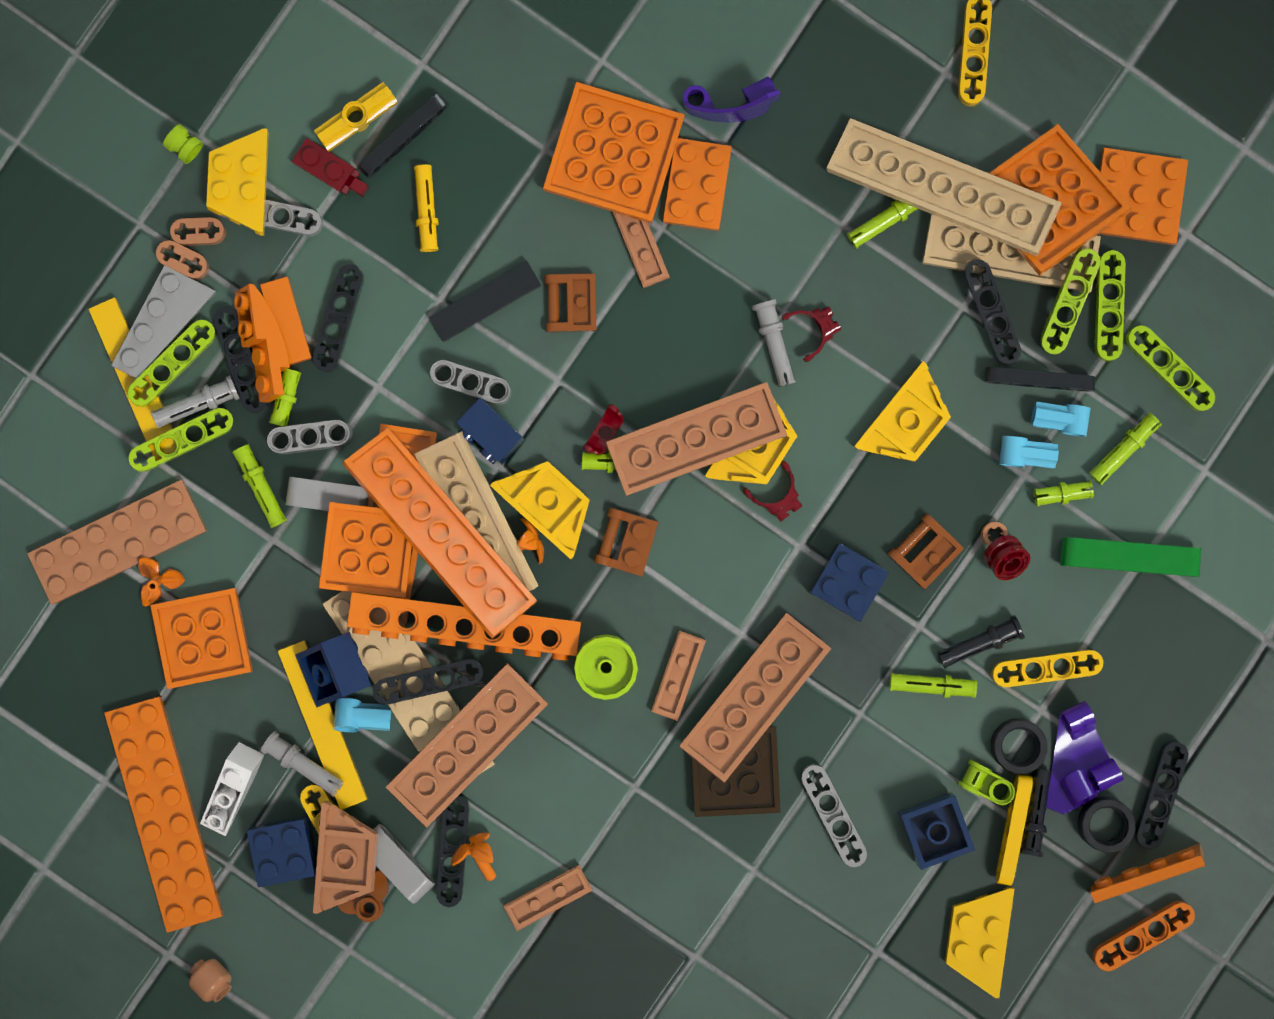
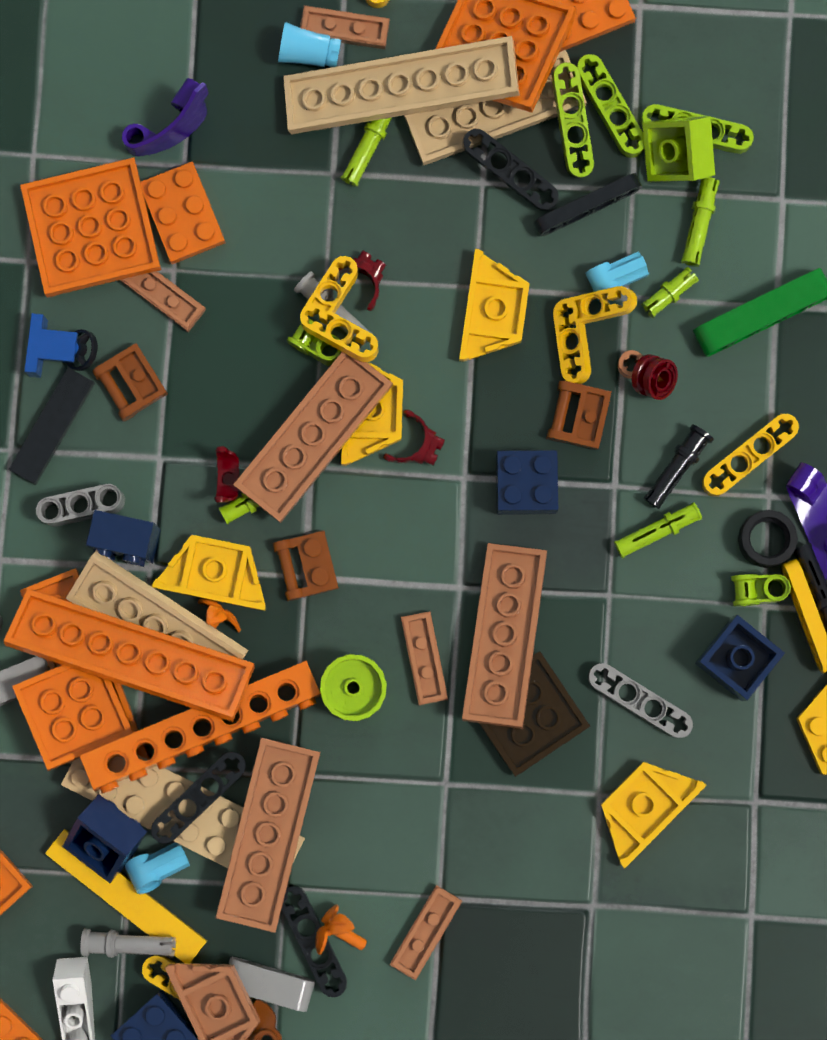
camera: 25 degrees left, 5 degrees down
medium azure piece [1031,401,1091,437] -> none
none -> blue piece [24,313,98,378]
none -> medium azure plant [278,22,341,67]
none -> lime piece [286,318,342,367]
none -> nougat tile [300,6,390,49]
none -> yellow beam [300,256,379,362]
none -> yellow beam [553,286,637,384]
none -> yellow wing [600,762,707,868]
none -> lime slope [642,116,715,181]

